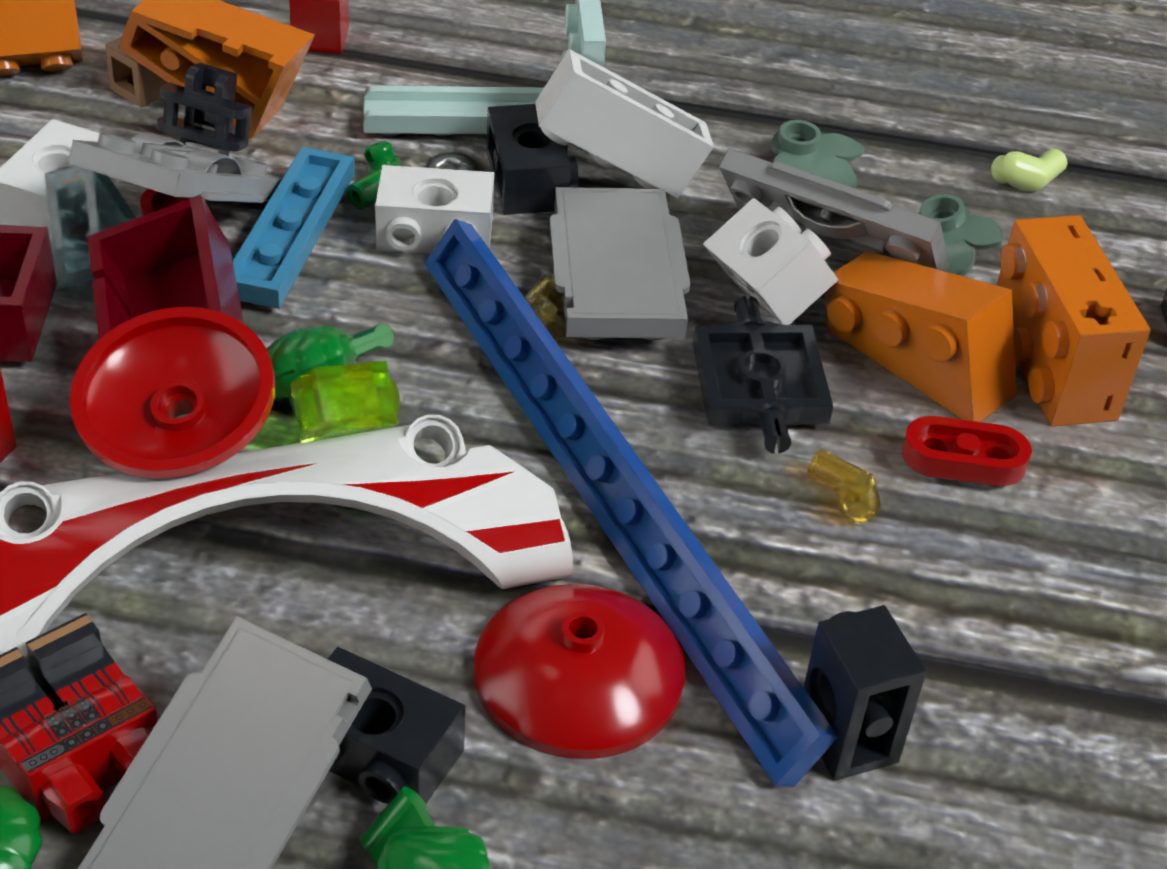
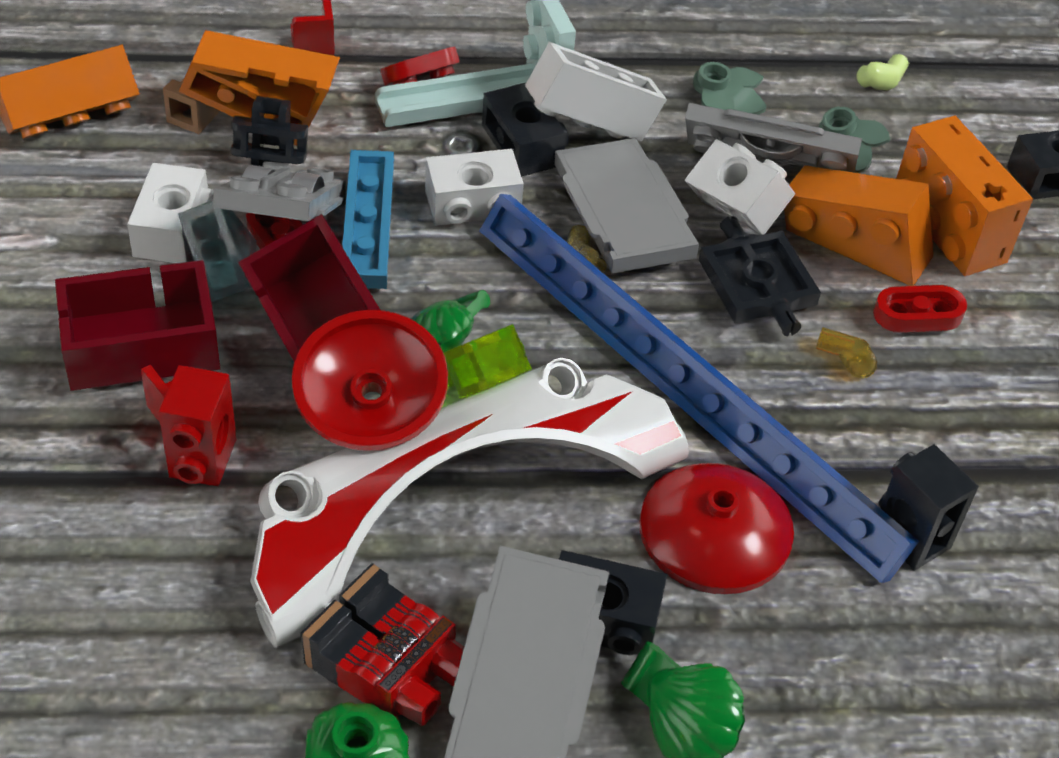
camera: 15 degrees left, 5 degrees up
green arm [347,140,401,210] -> none
none -> red plate [379,46,460,86]

